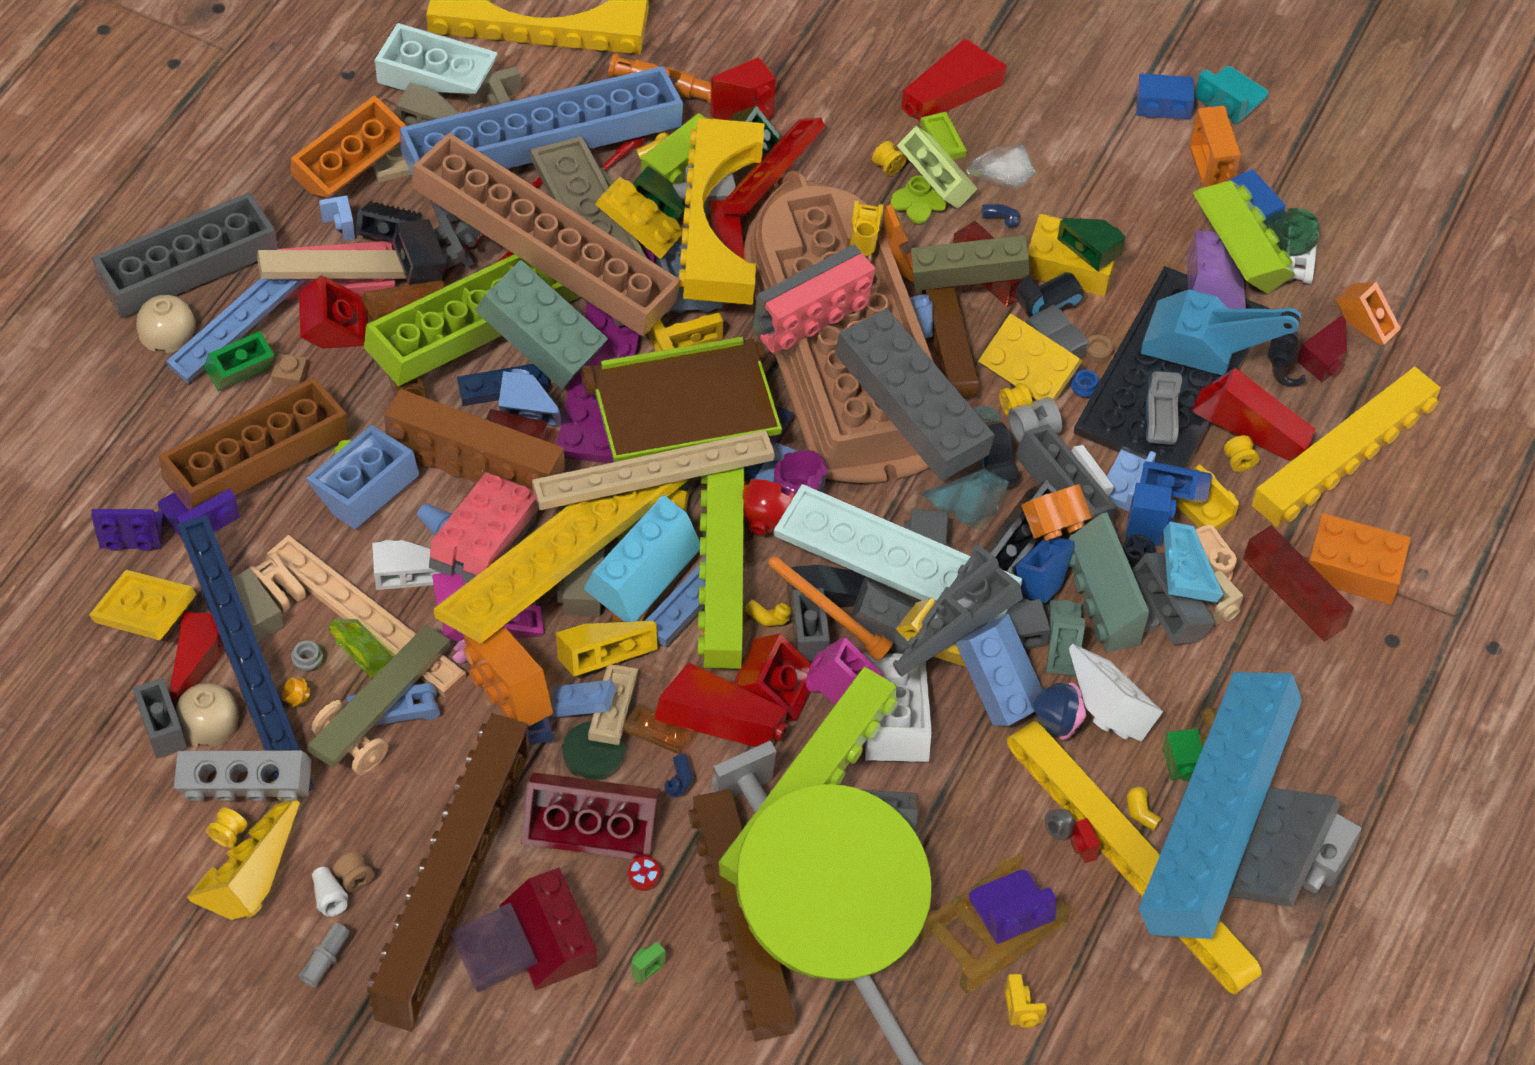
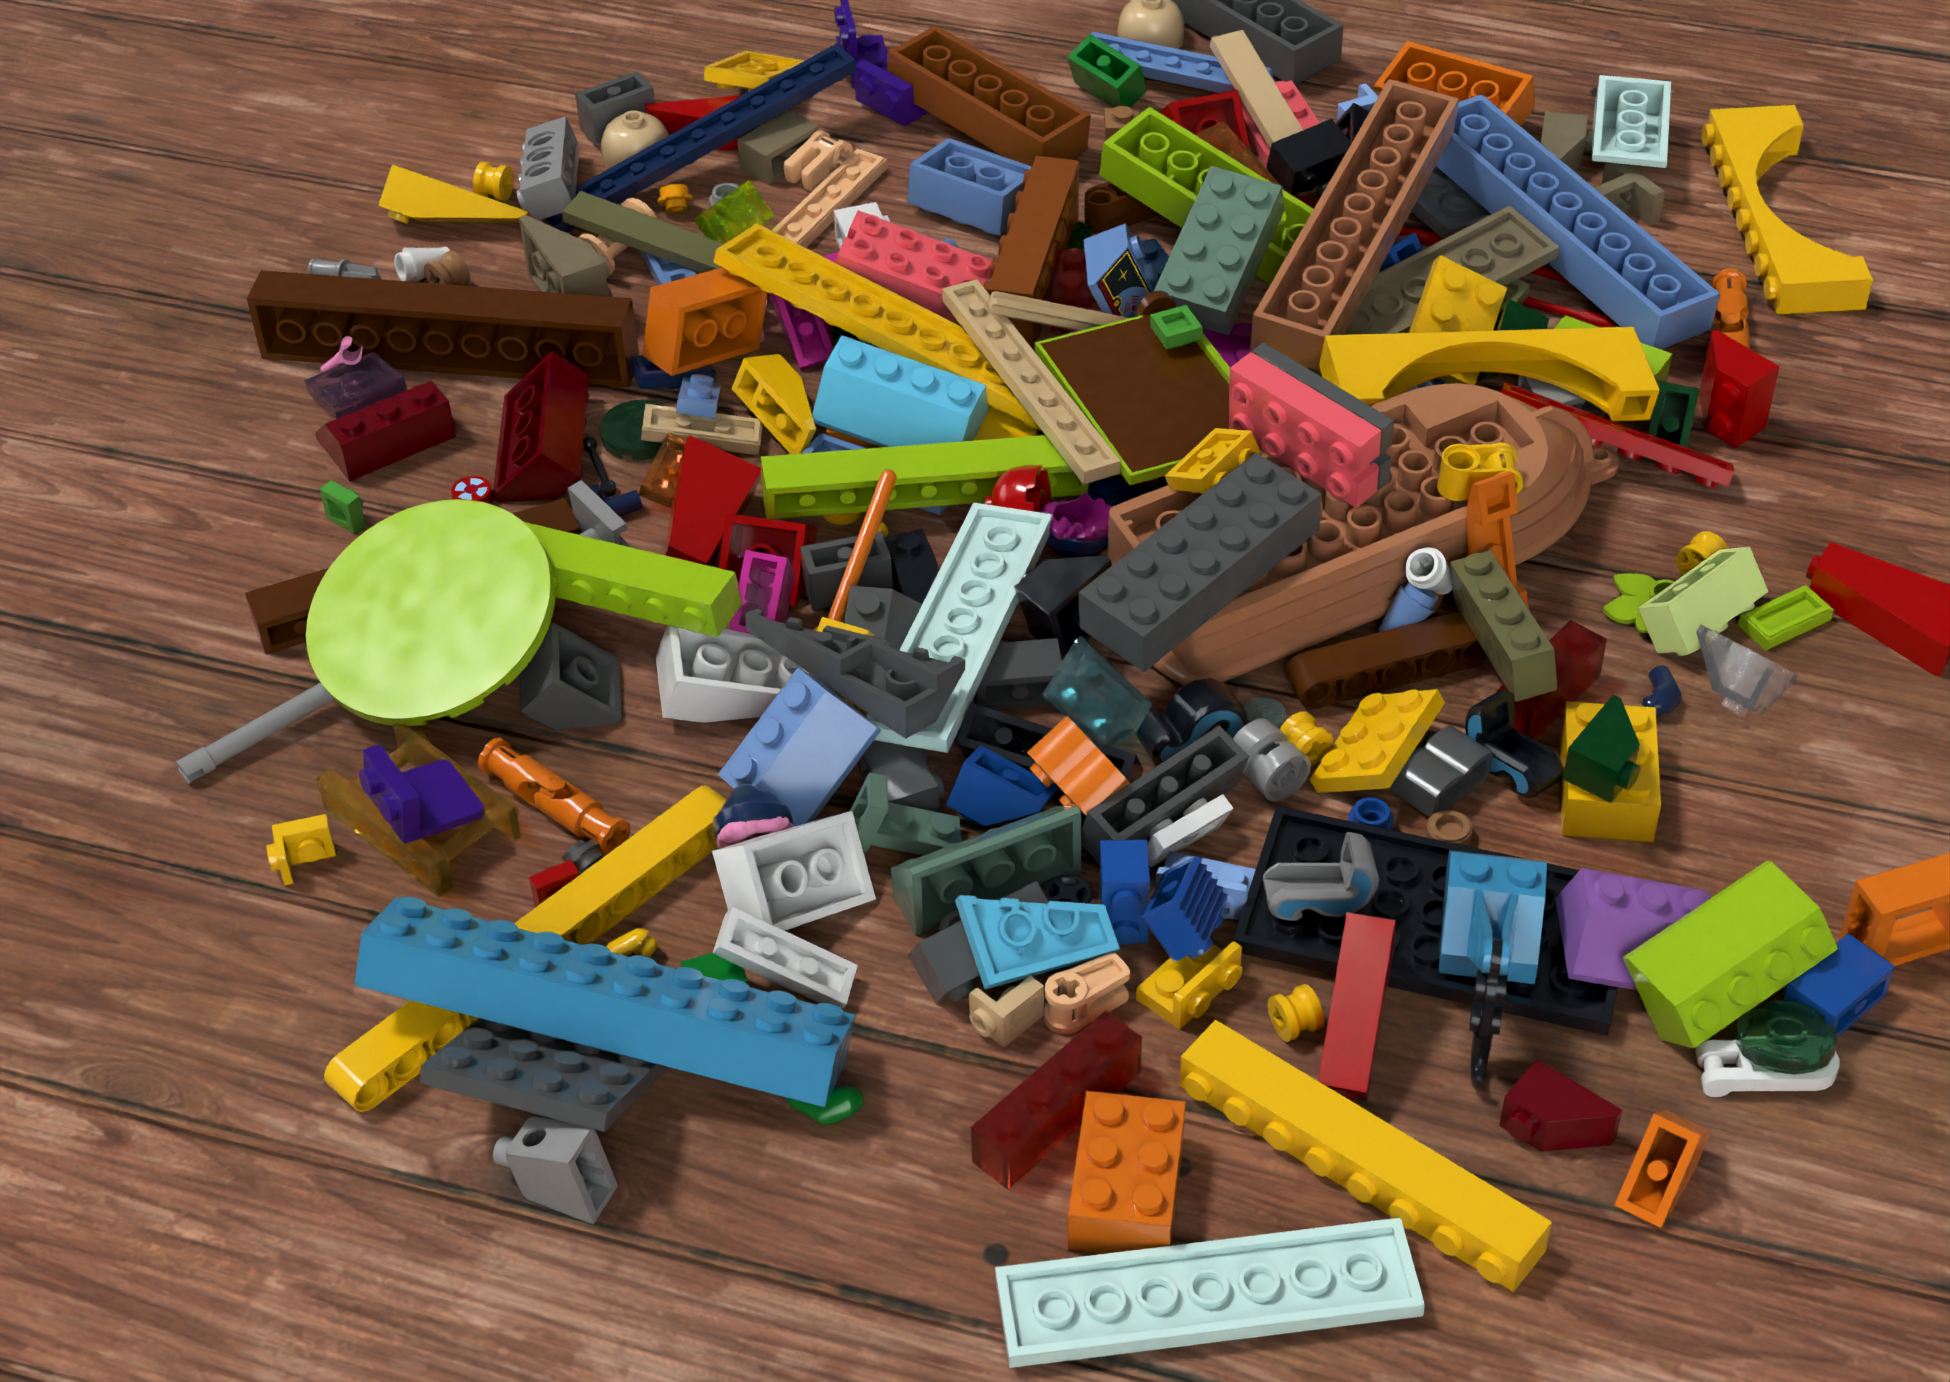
camera: 85 degrees right, 10 degrees down
none -> bright pink hand [320,336,363,374]
none -> orange piece [478,737,631,855]
none -> dark tan slope [519,215,613,297]
none -> black hinge [583,437,616,497]
none -> white plate [712,907,858,1009]
none -> tan axle [987,291,1128,331]
none -> light aqua plate [995,1218,1425,1368]
none -> black slope [1014,555,1112,661]
none -> bright green plate [1150,305,1203,350]
none -> yellow bracket [1165,428,1262,495]
none -> white cone [1406,547,1453,594]

